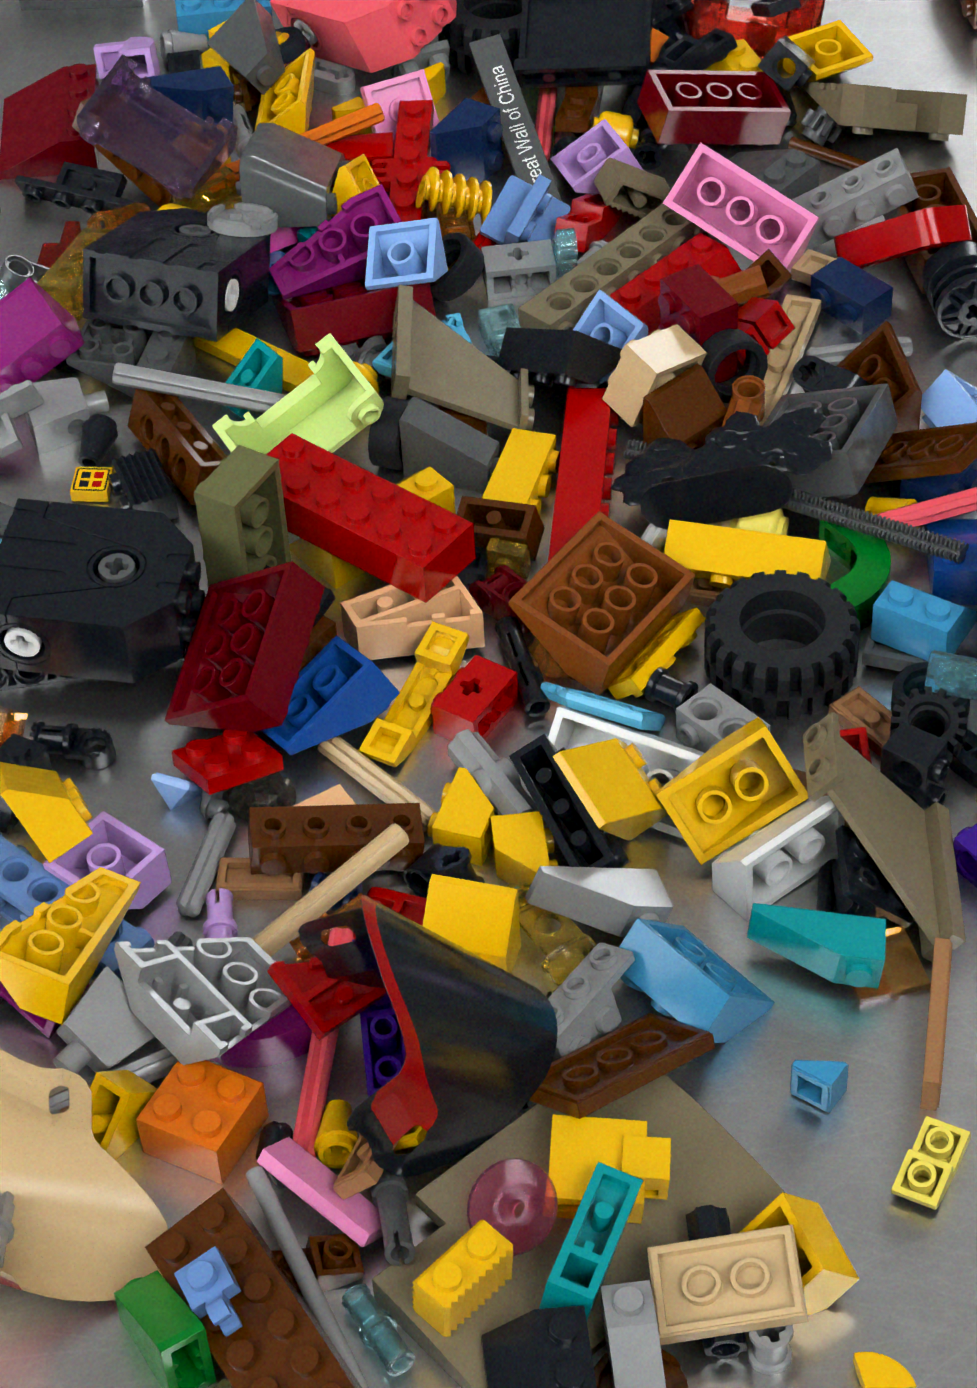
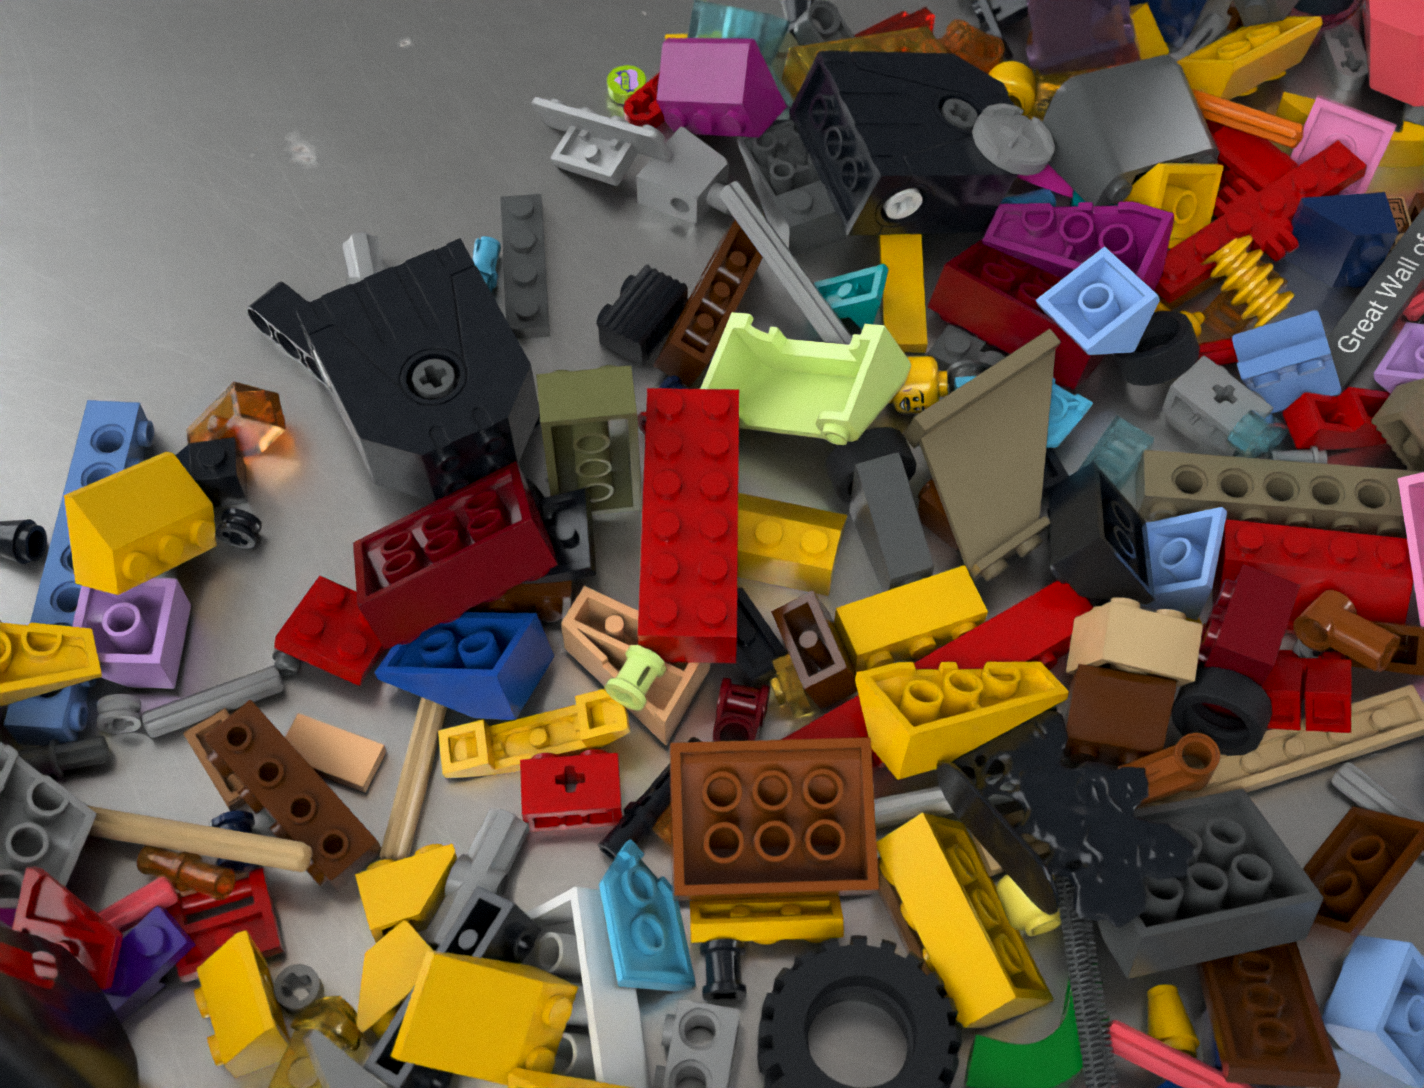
camera: 50 degrees right, 15 degrees up
black connector [30,721,116,770] -> none
yellow tile [70,467,113,502] -> none
black cone [78,414,118,467] -> none
light blue slope [151,772,202,810] -> none
lavender pin [203,888,238,938] -> none
clear smoke gear [229,772,296,822] -> none
black piece [404,843,485,898] -> none
black piece [793,356,868,393] -> none
none -> light grey bush [97,694,142,734]
none -> black bush [216,508,262,549]
none -> yellowish green bush [605,645,667,710]
none -> yellow wedge [855,662,1069,780]

